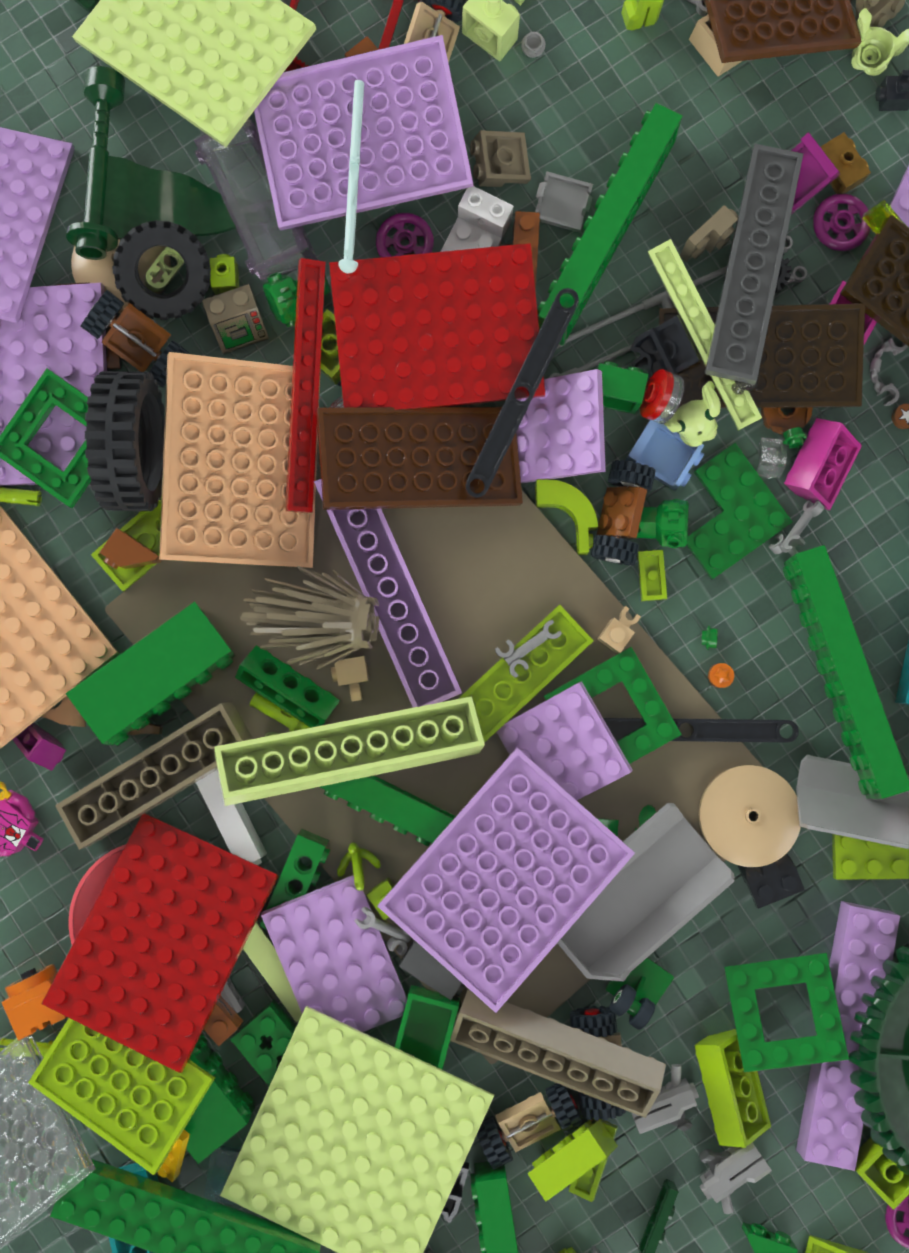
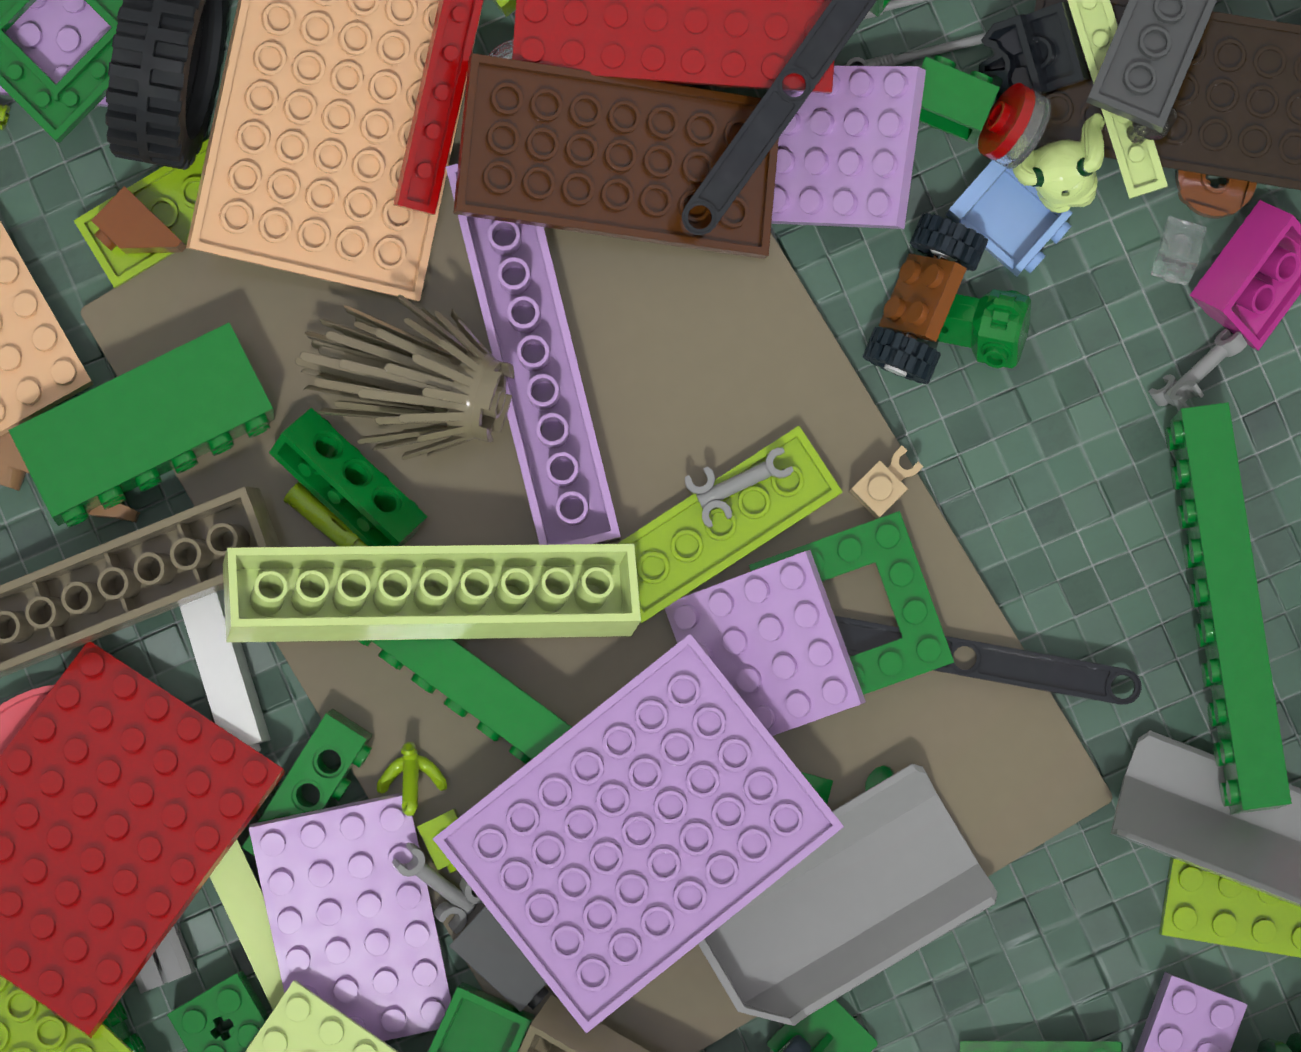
camera: 15 degrees right, 0 degrees up
dark orange brick [204,995,243,1046] -> none
tan brick [331,656,370,702] -> none
lime arch [535,479,598,555] -> none
lime plate [637,550,667,602] -> none
green plate [687,443,793,580] -> none
tan dish [698,765,801,867] -> none
green plate [702,626,718,650] -> none
orange tile [708,663,734,688] -> none
black plate [738,853,805,909] -> none
green plate [782,427,807,448] -> none

